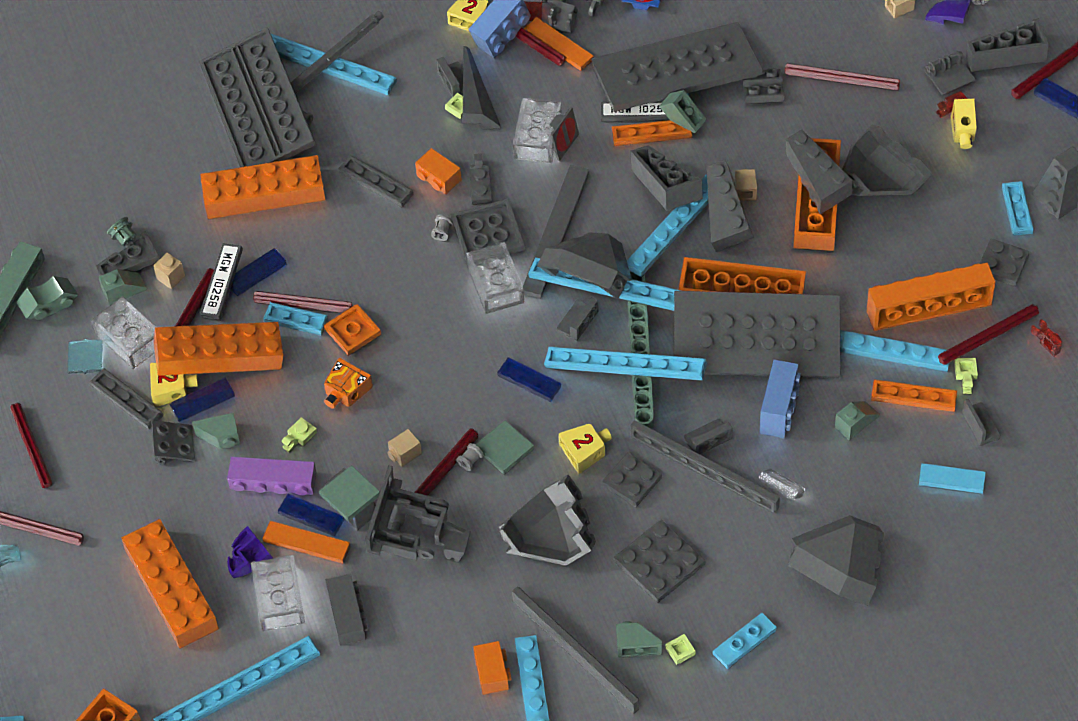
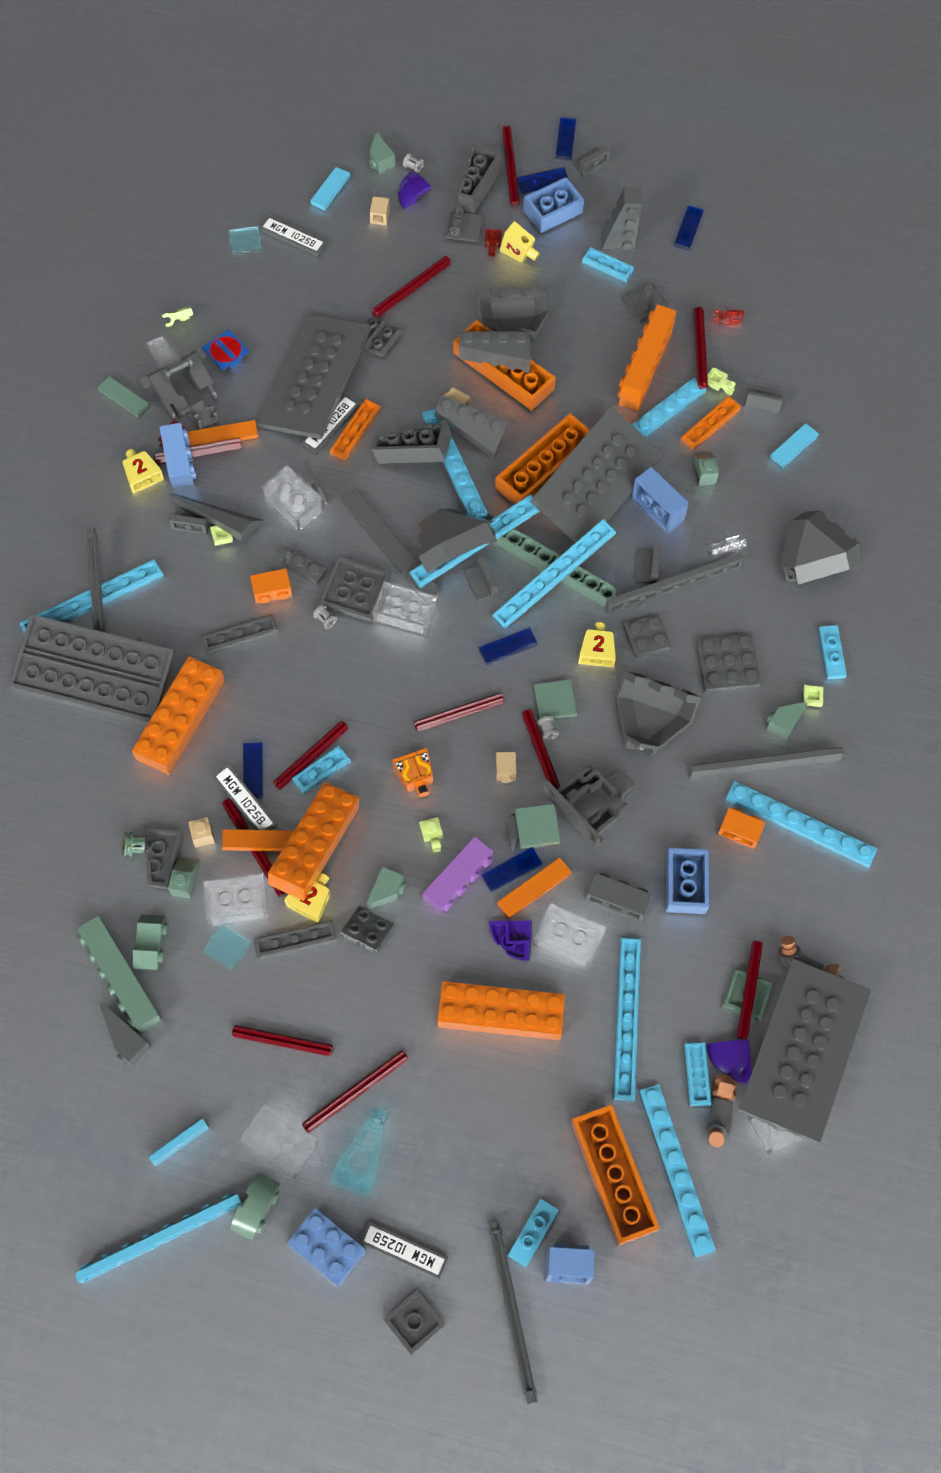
camera: 60 degrees left, 10 degrees up
clear blue tile [169,377,235,422] -> none
orange plate [324,304,382,356] -> none
sand green slope [659,90,707,133] -> none
none -> orange tile [222,829,294,851]
none -> axle [414,693,504,732]
none -> medium blue brick [523,177,584,233]
none -> medium blue brick [666,848,709,914]

